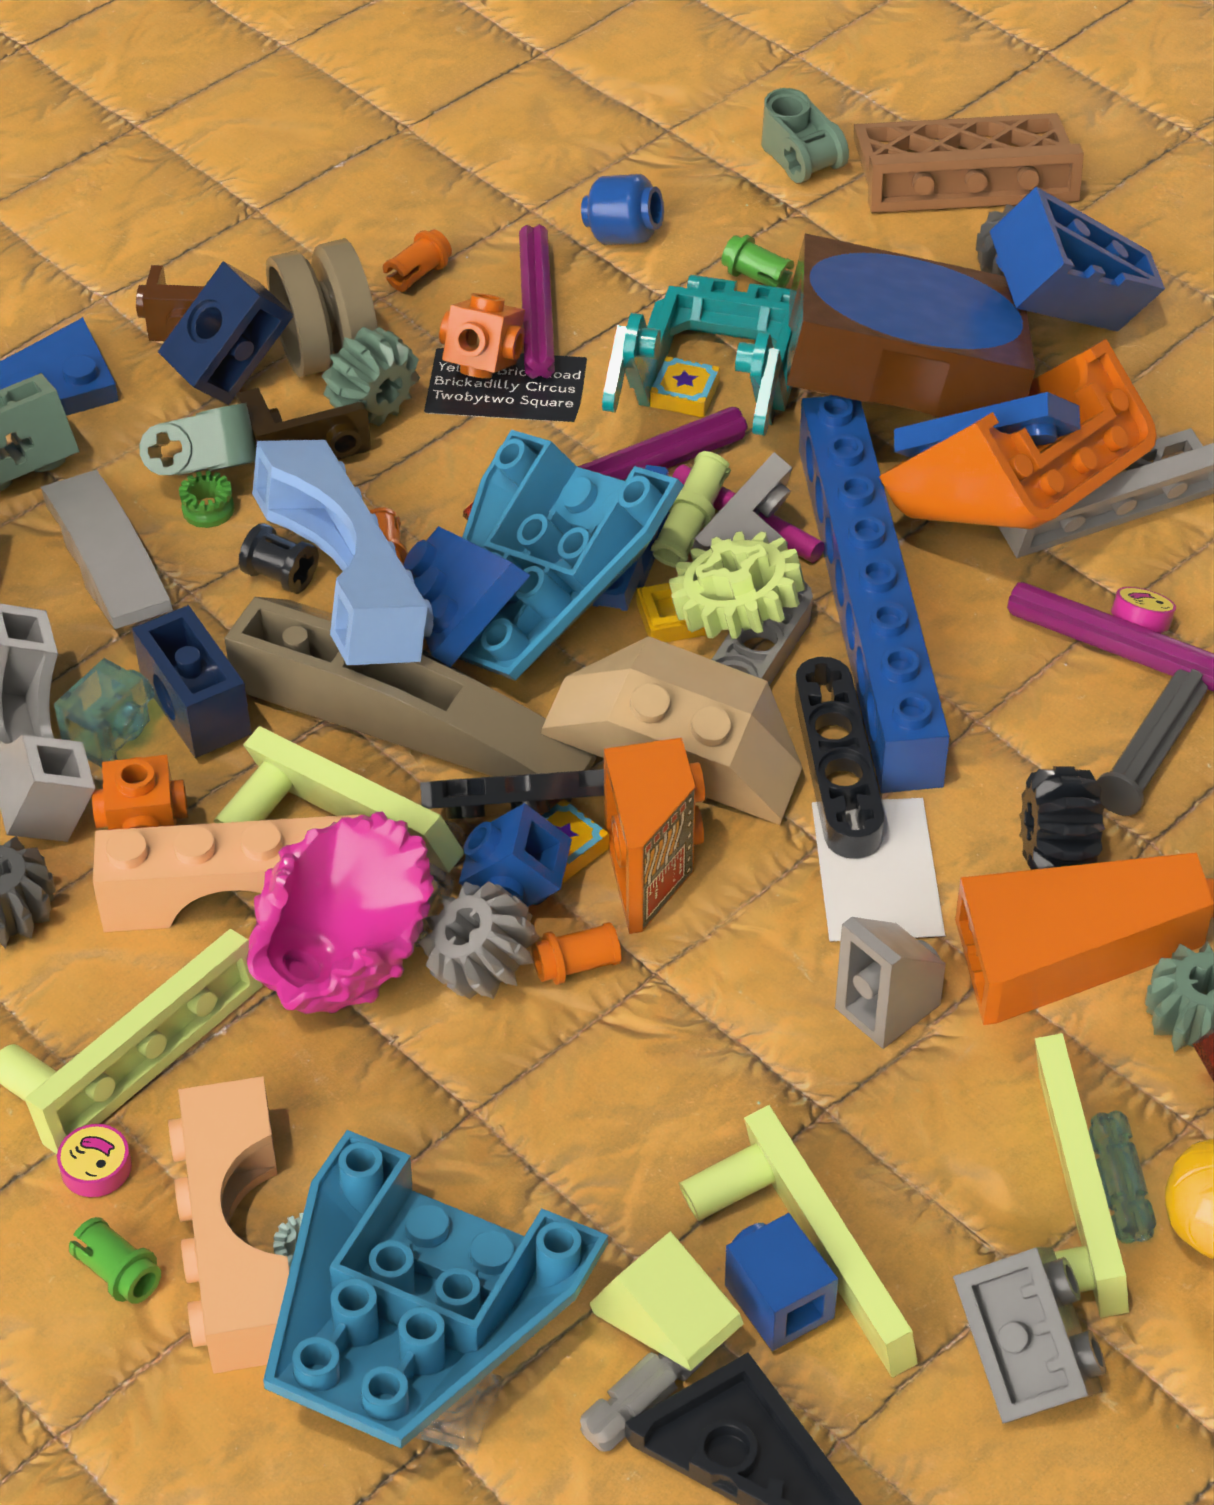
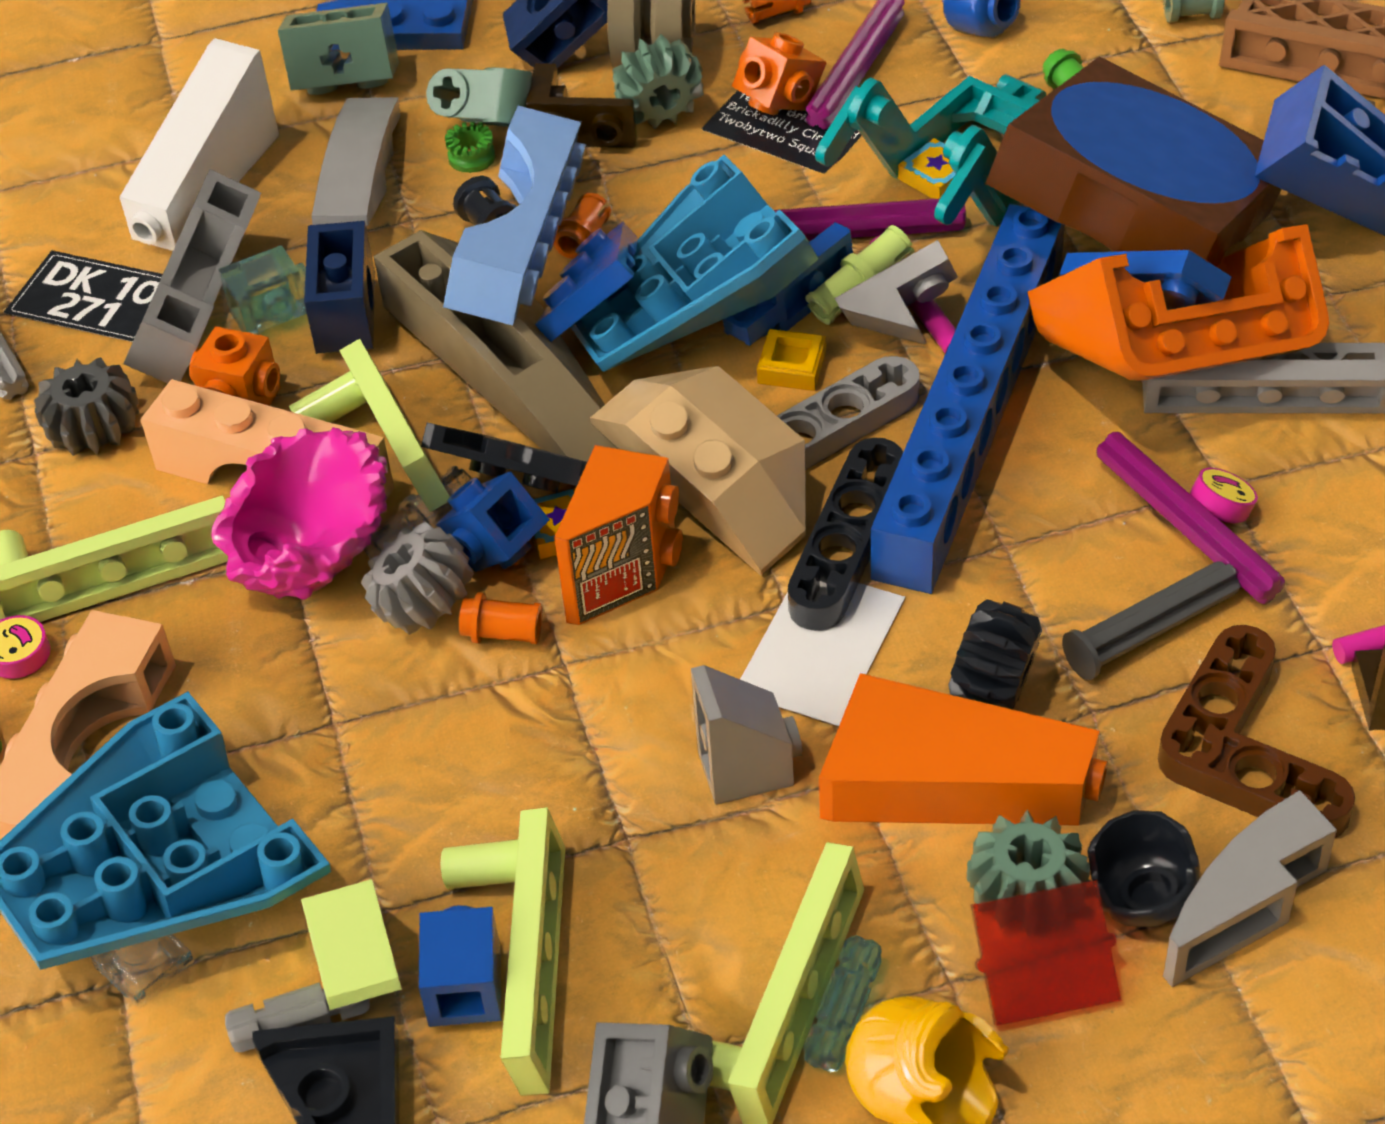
camera: 30 degrees right, 0 degrees up
yellowish green gear [669,531,805,639] -> none

